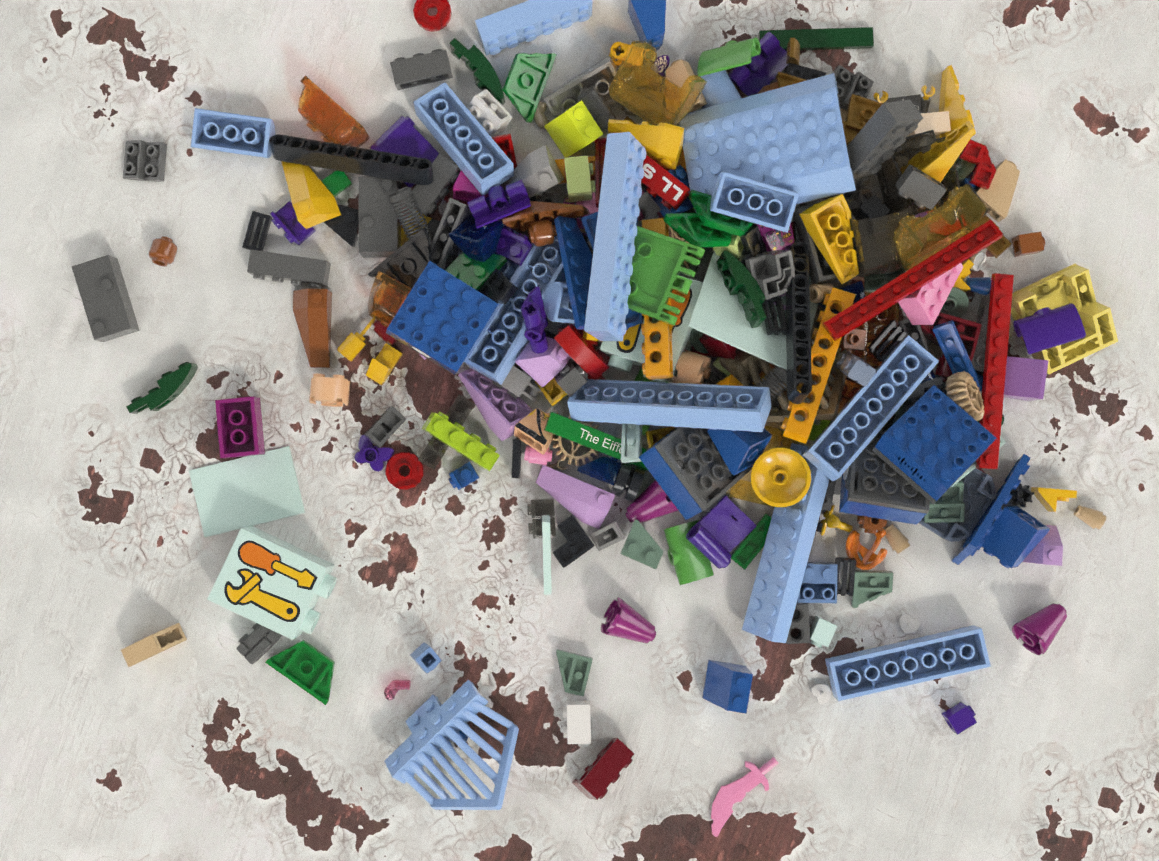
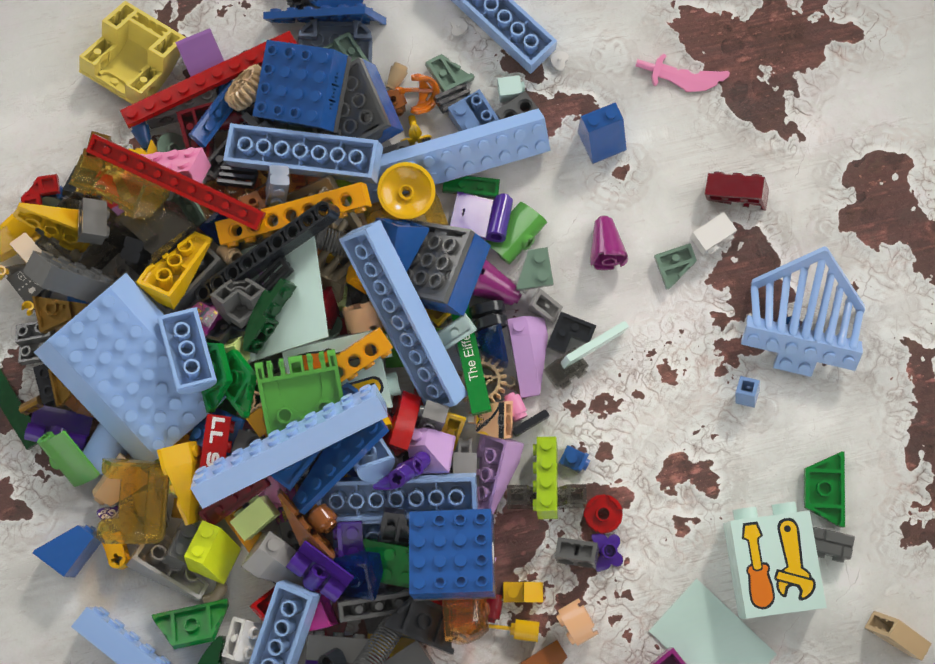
camera: 120 degrees left, 10 degrees down
clear pink arm [384,680,411,700] -> none
tan slope [975,159,1020,222] -> none
dark orange brick [1012,231,1045,257] -> none
dark purple panel [1013,303,1086,354] -> none

